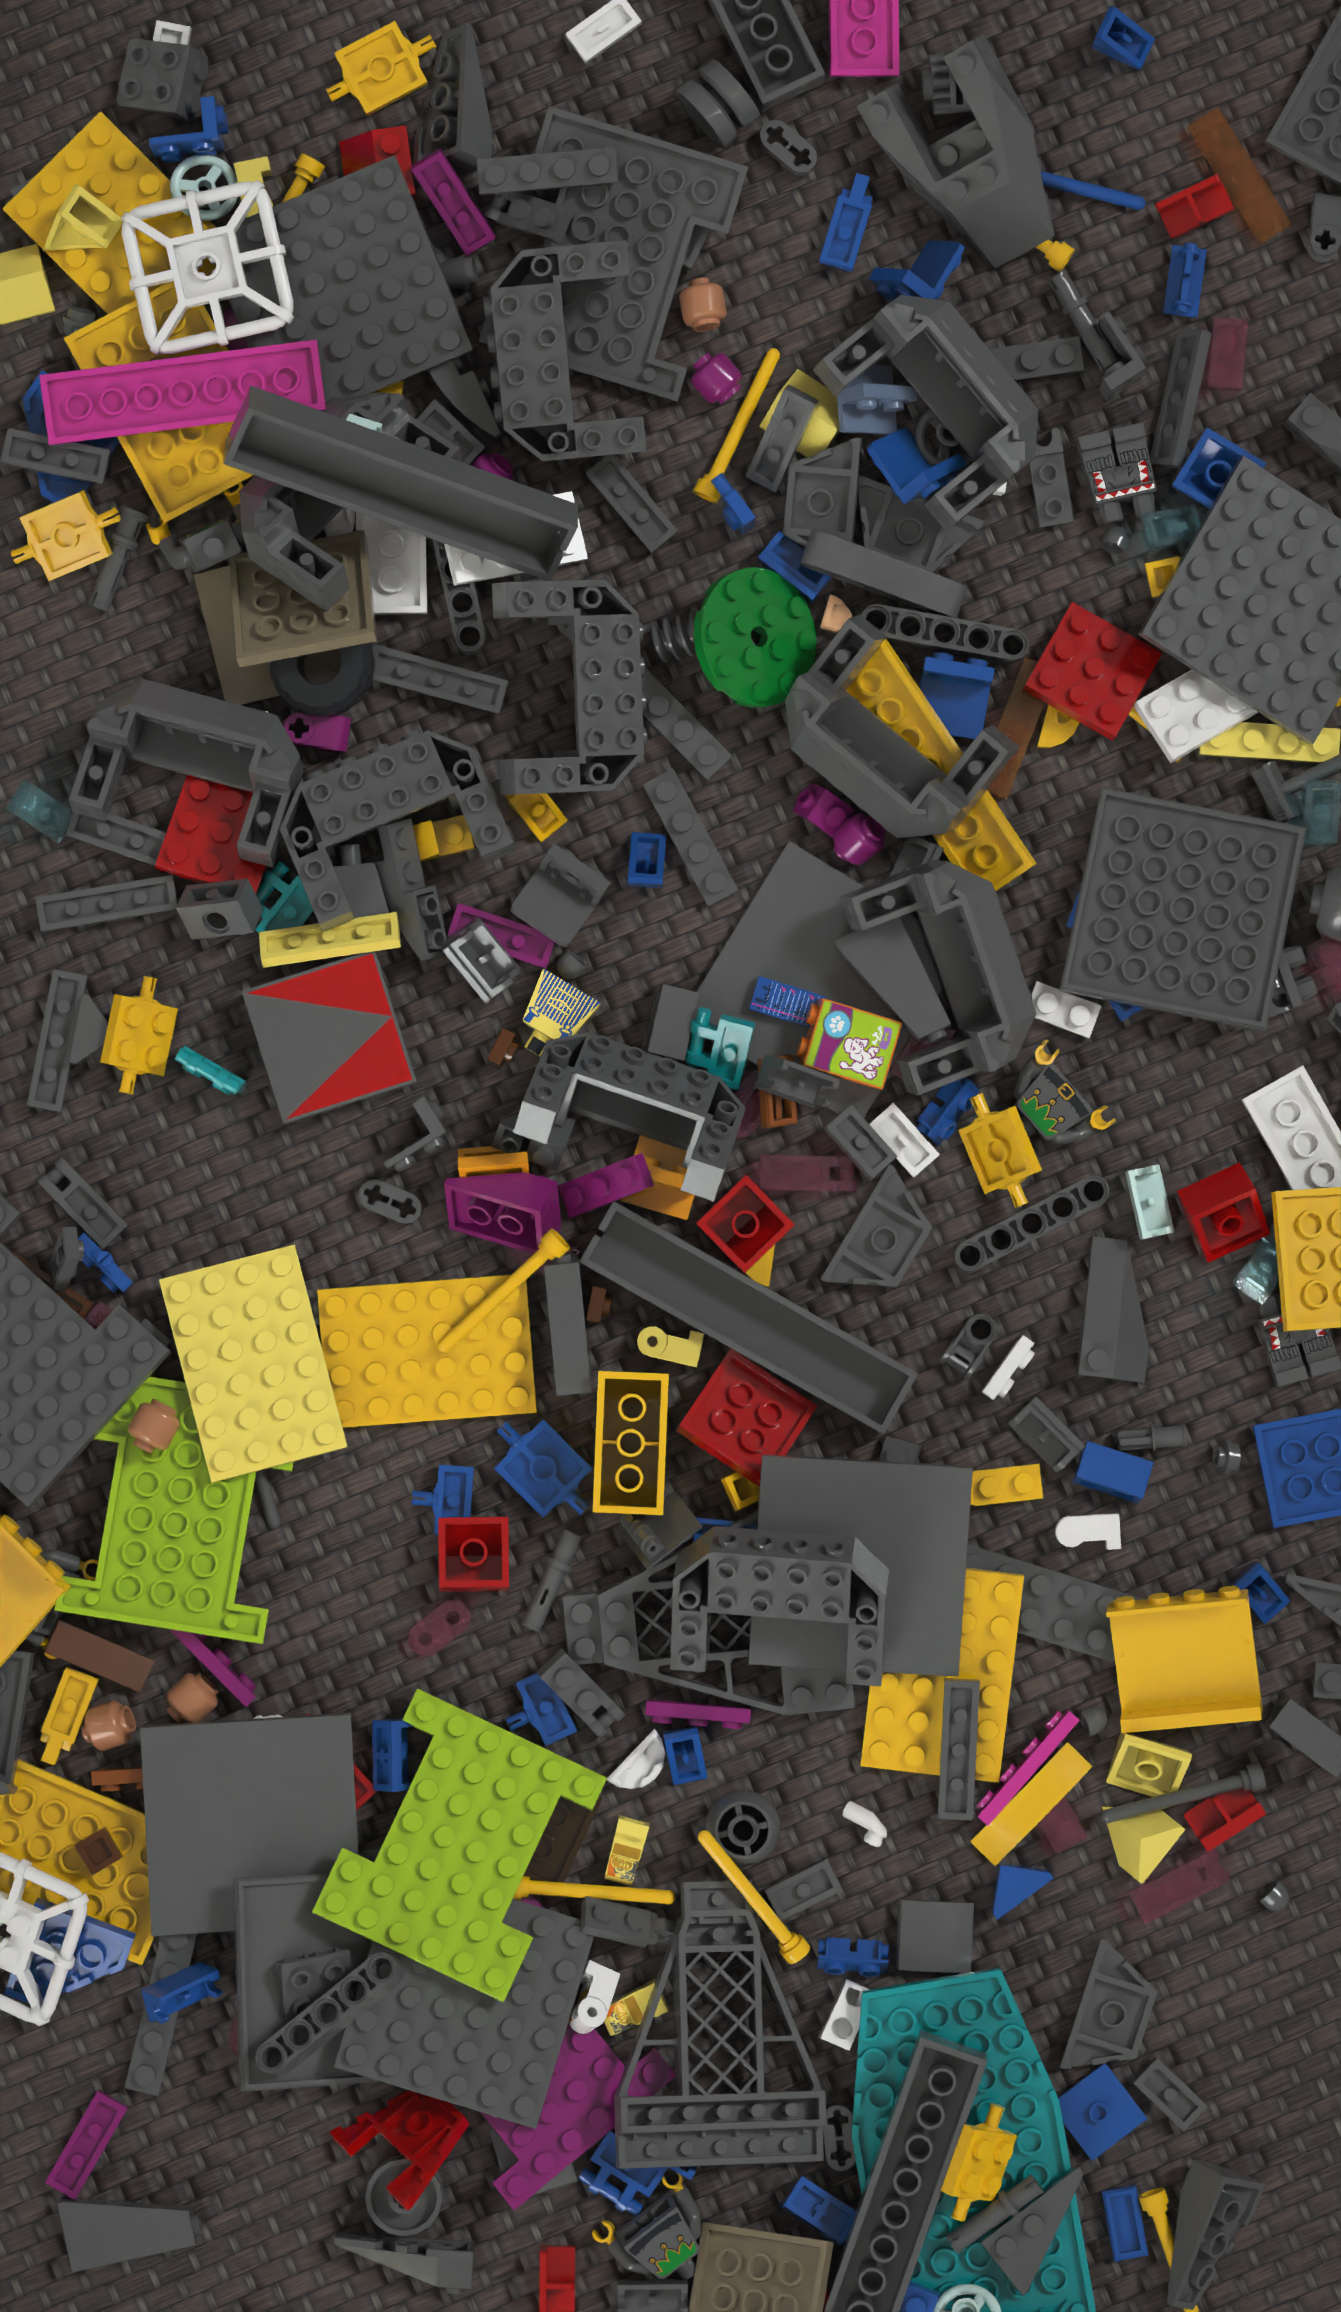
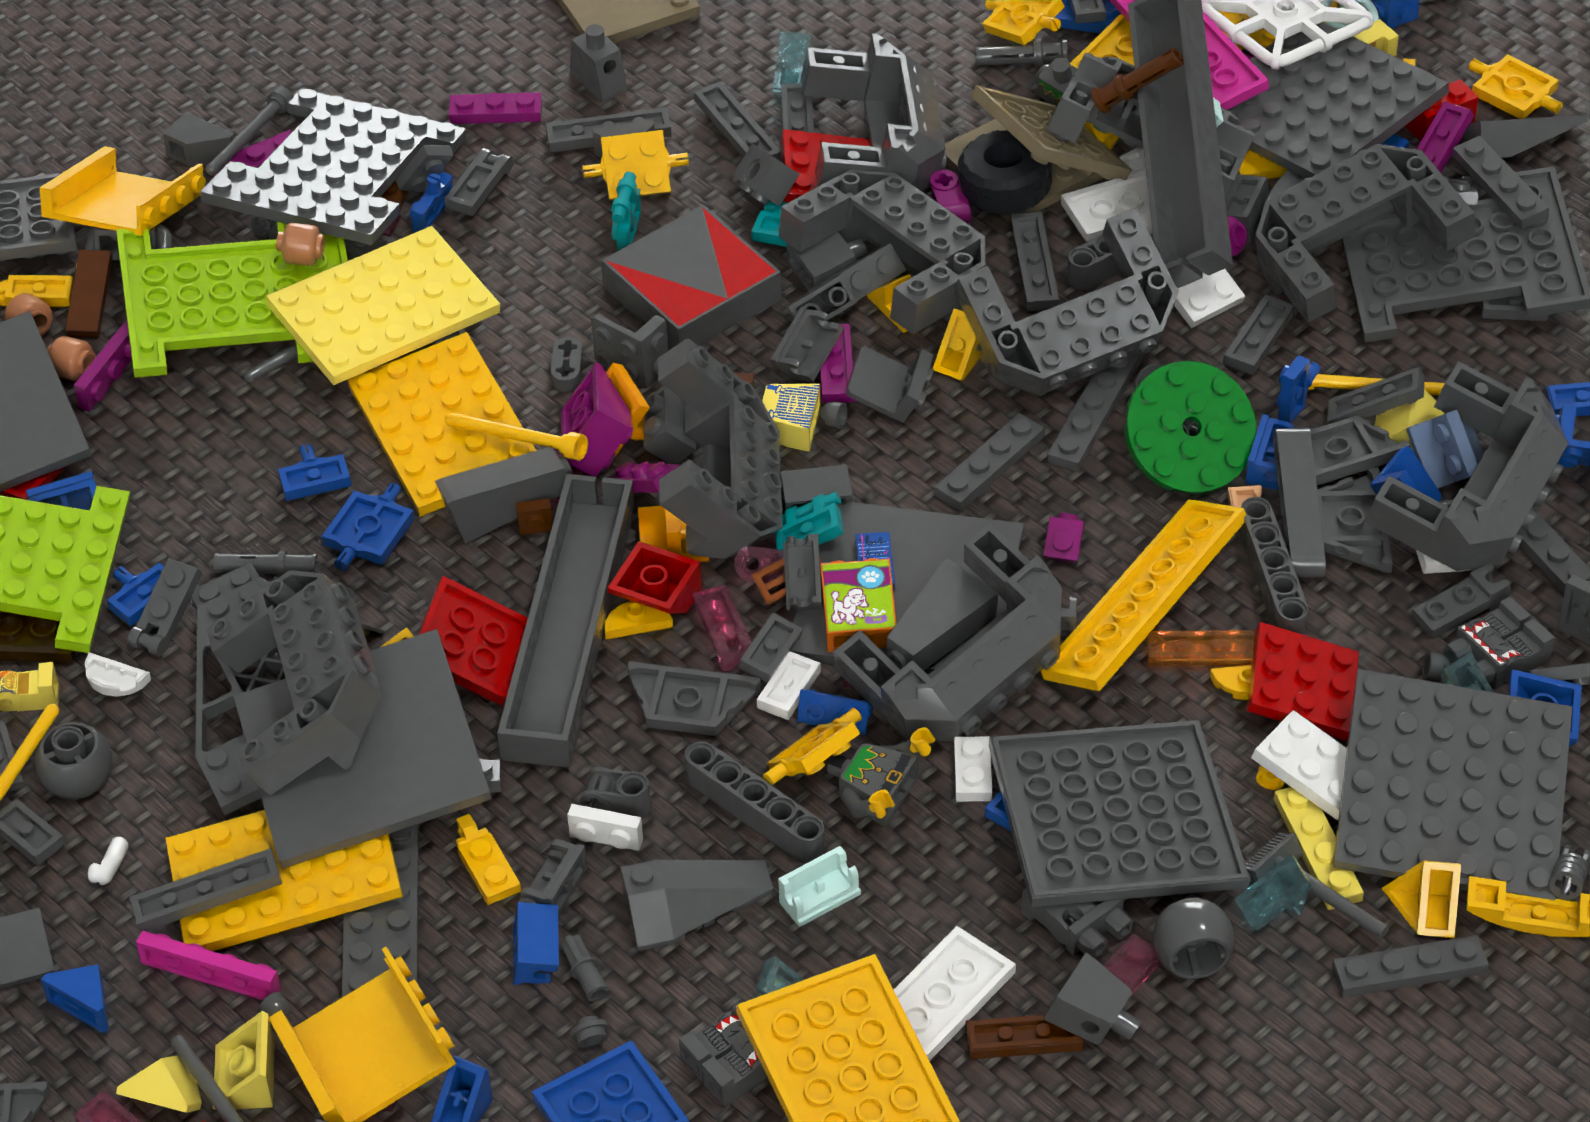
camera: 75 degrees right, 40 degrees down
light yellow plate [259,912,401,968] -> none
clear pink plate [408,1599,471,1656] -> none
red slope [438,1517,509,1592] -> none
yellow brick [593,1371,669,1515] -> none
blue slope [628,832,666,889] -> none
light yellow leg [637,1327,705,1367] -> none
magenta plate [645,1699,751,1729] -> none
blue slope [663,1726,708,1785] -> none
nougat head [679,278,727,332] -> none
magenta head [691,352,742,405] -> none
dark grey wedge [785,615,1020,838] -> none
magenta head [833,813,885,865] -> none
blue bracket [920,652,995,740] -> none
yellow slope [970,1742,1093,1866] -> none
clear pink plate [1039,1796,1088,1854] -> none
white leg [1055,1513,1121,1550] -> none
red slope [1177,1162,1271,1263] -> none
none -> reddish brown pin [1091,47,1184,114]

